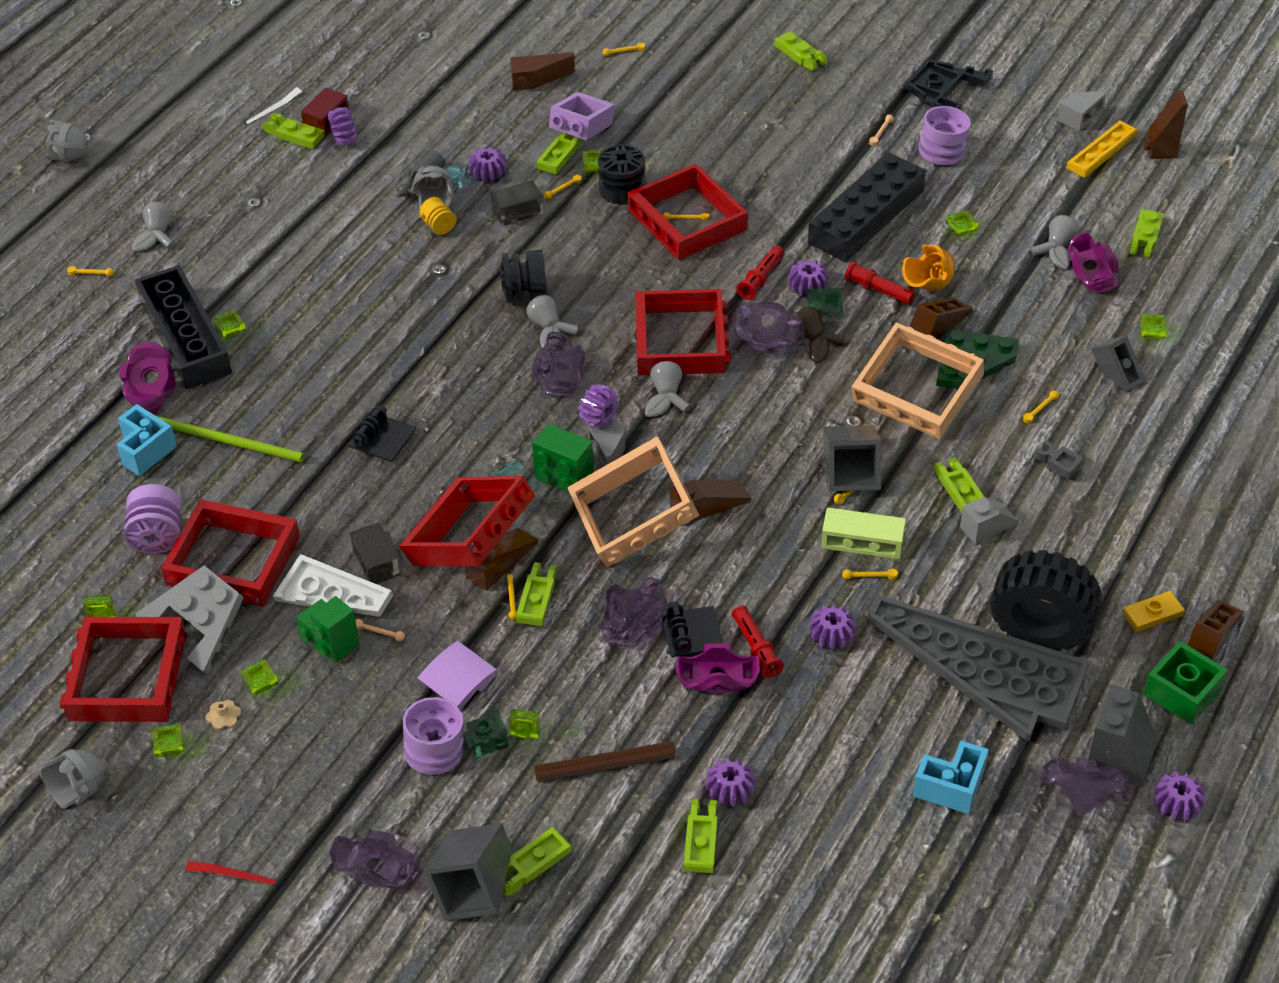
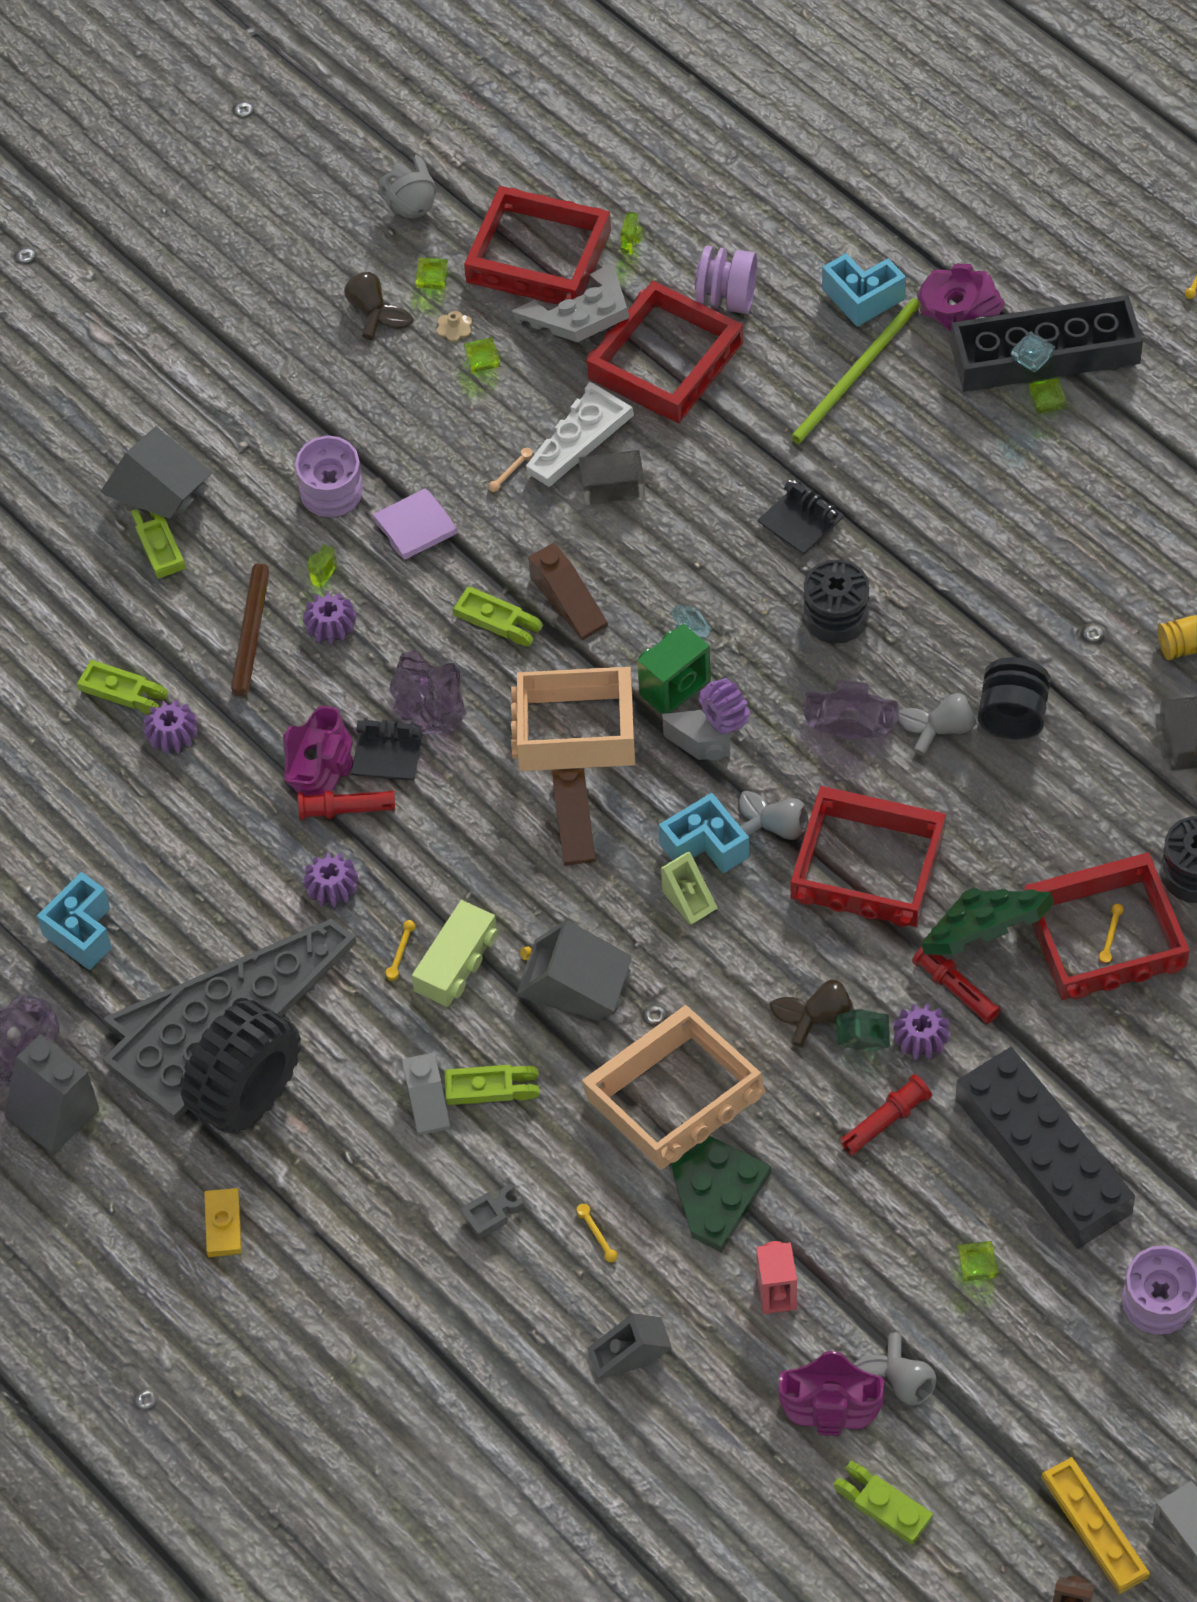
camera: 110 degrees right, 10 degrees up
red sticker [184,861,276,885] -> none
green brick [296,596,360,663] -> none
clear purple piece [329,829,419,888] -> none
red window [399,476,536,566] -> none
clear green brick [463,709,509,758] -> none
yellow hinge [507,574,517,620] -> none
clear purple piece [732,301,806,351] -> none
light orange helmet [902,244,955,292] -> none
reddish brown slope [910,297,973,339] -> none
clear neon green plate [1139,314,1167,339] -> none
green brick [1143,641,1228,725] -> none
reddish brown slope [1187,600,1244,660] -> none
none -> medium lavender gear [303,591,356,646]
none -> dark brown piece [344,272,414,340]
none -> medium azure brick [658,793,750,873]
none -> yellowish green slope [661,852,718,925]
none -> coral brick [756,1241,797,1314]
none -> black wheel [804,560,870,644]
none -> dark green plate [921,889,1054,955]
none -> clear light blue plate [1011,331,1054,372]

